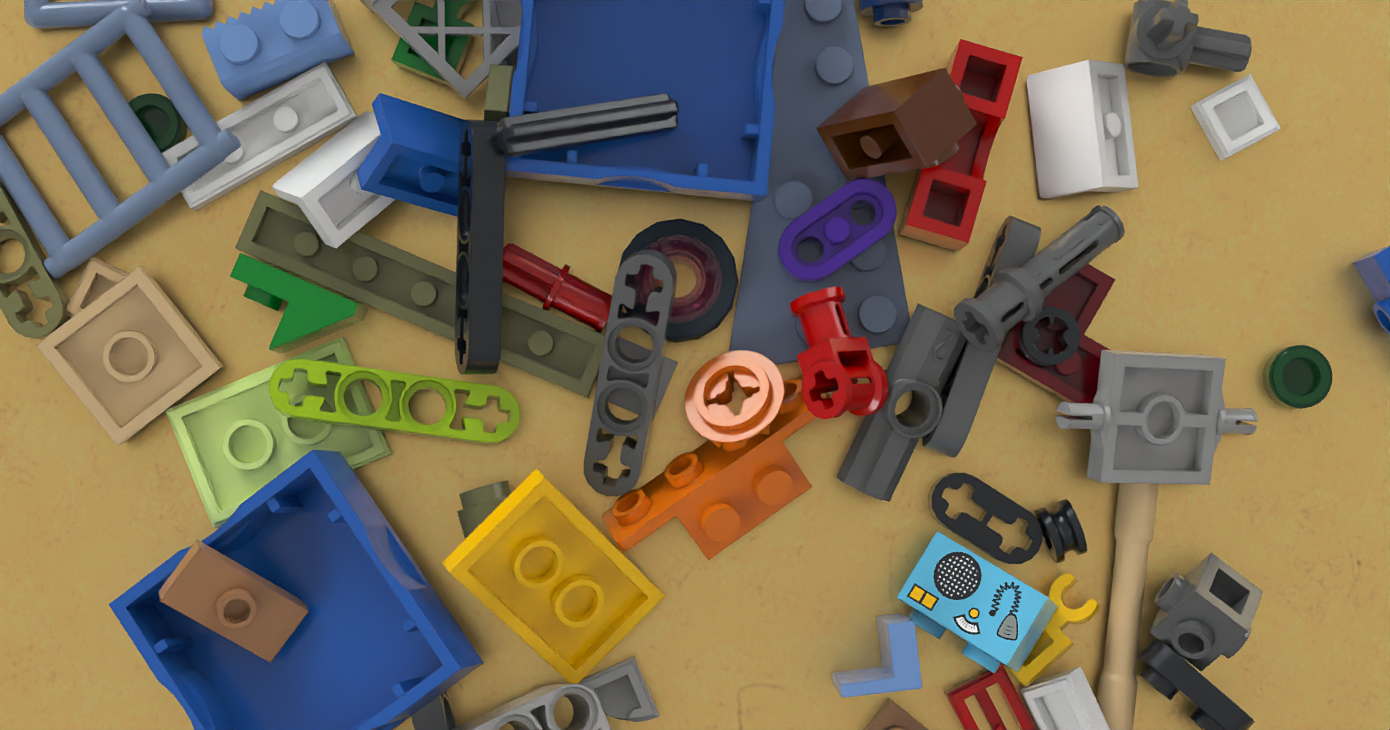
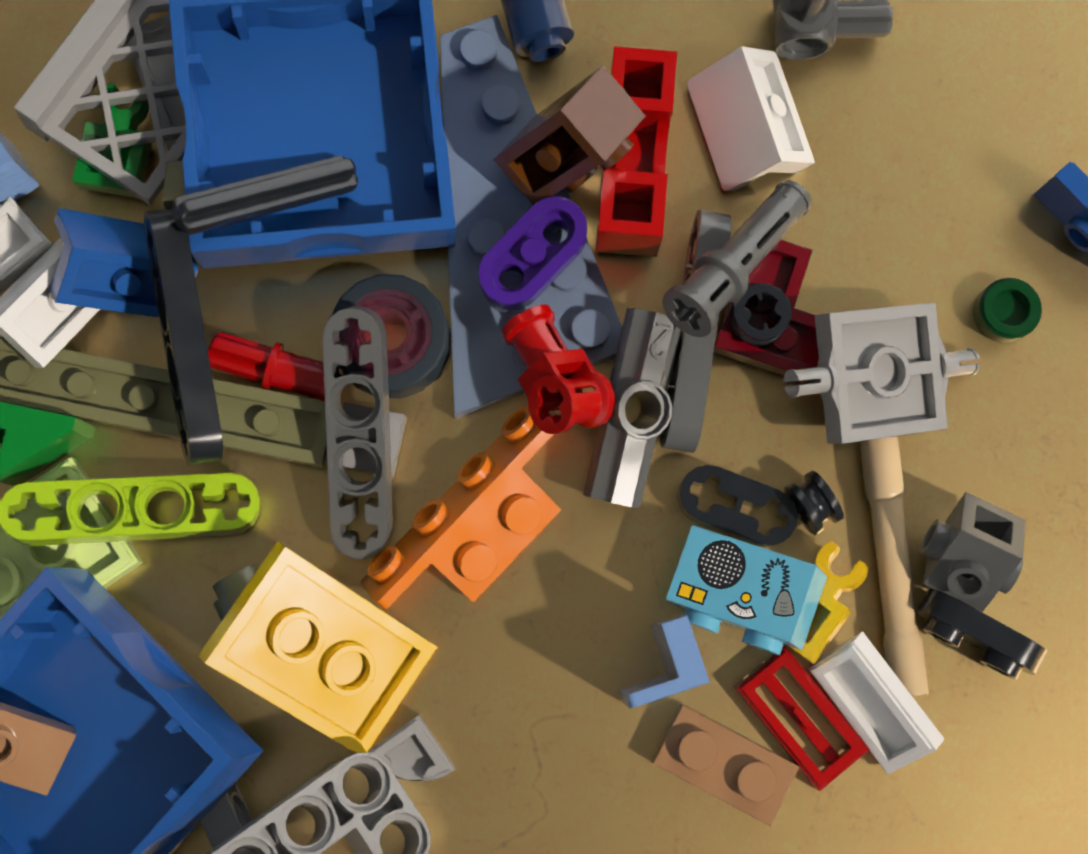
camera: 10 degrees left, 5 degrees down
gear [684,350,787,448] -> none
white tile [1190,74,1281,161] -> none

